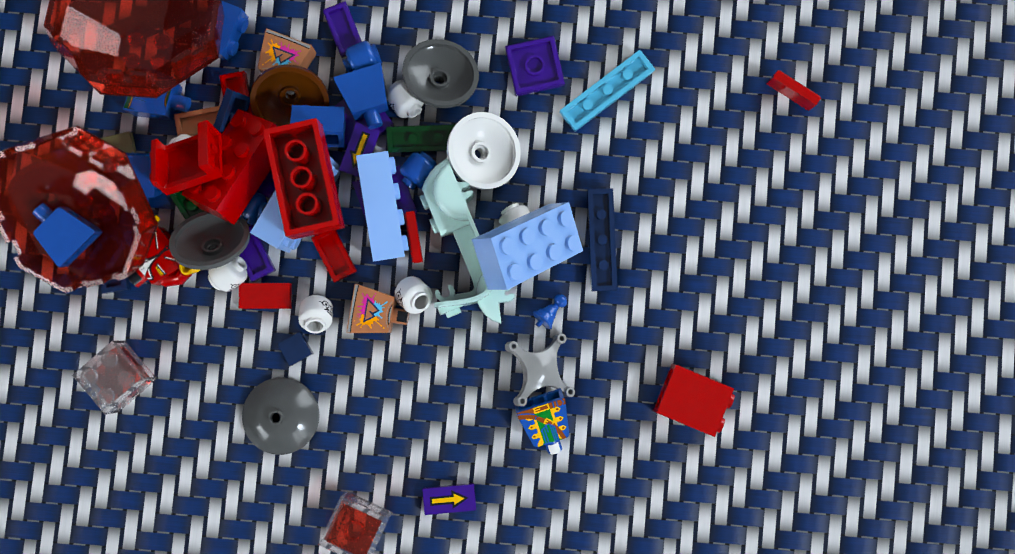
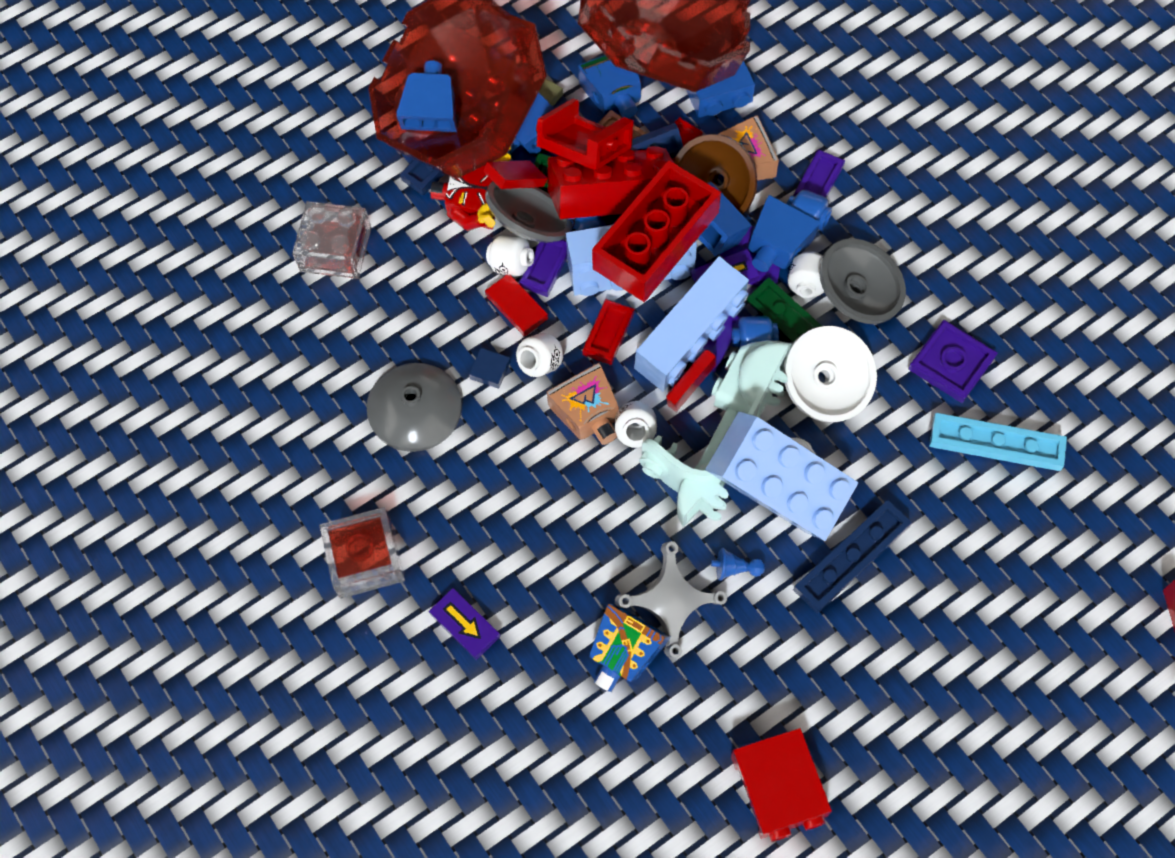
camera: 50 degrees right, 20 degrees down
none -> red tile [483,161,548,189]

